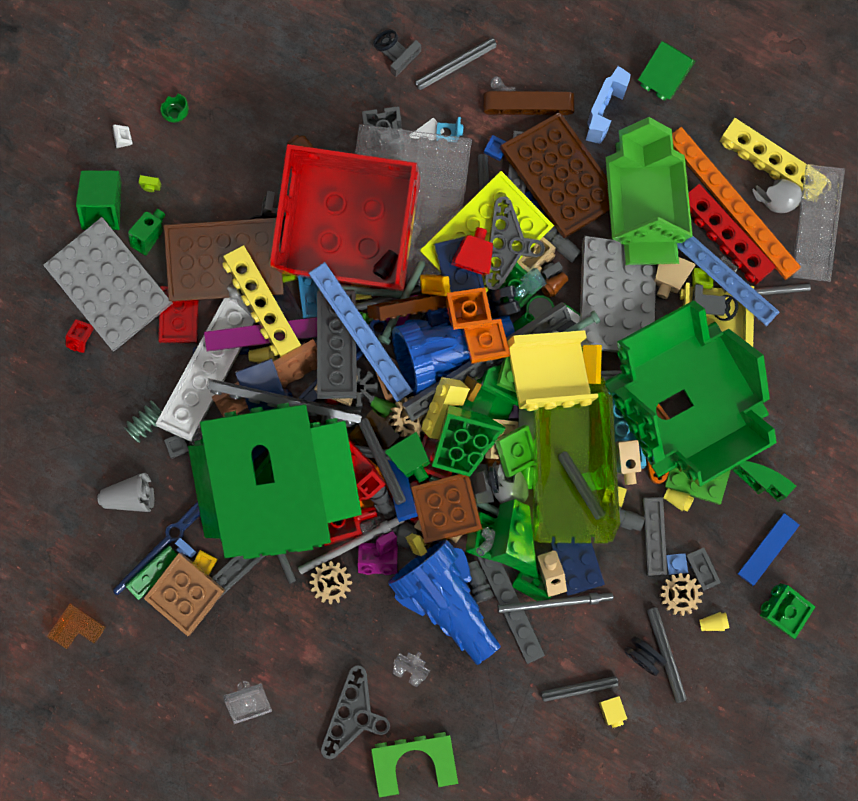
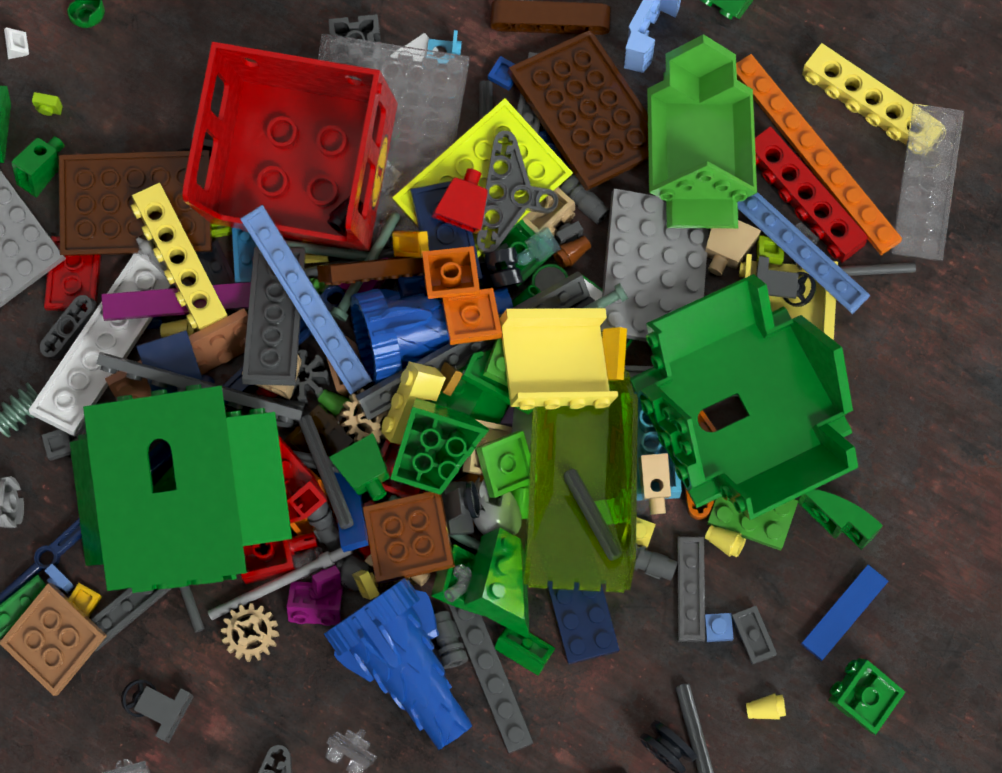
camera: 10 degrees right, 5 degrees down
dark grey bar [497,592,613,613] -> none
tan torso [537,551,567,597] -> none
tan gear [659,573,703,616] -> none
light grey helmet [752,179,802,213] -> none
none -> dark grey beam [40,295,98,360]
none -> dark grey piece [121,679,194,744]

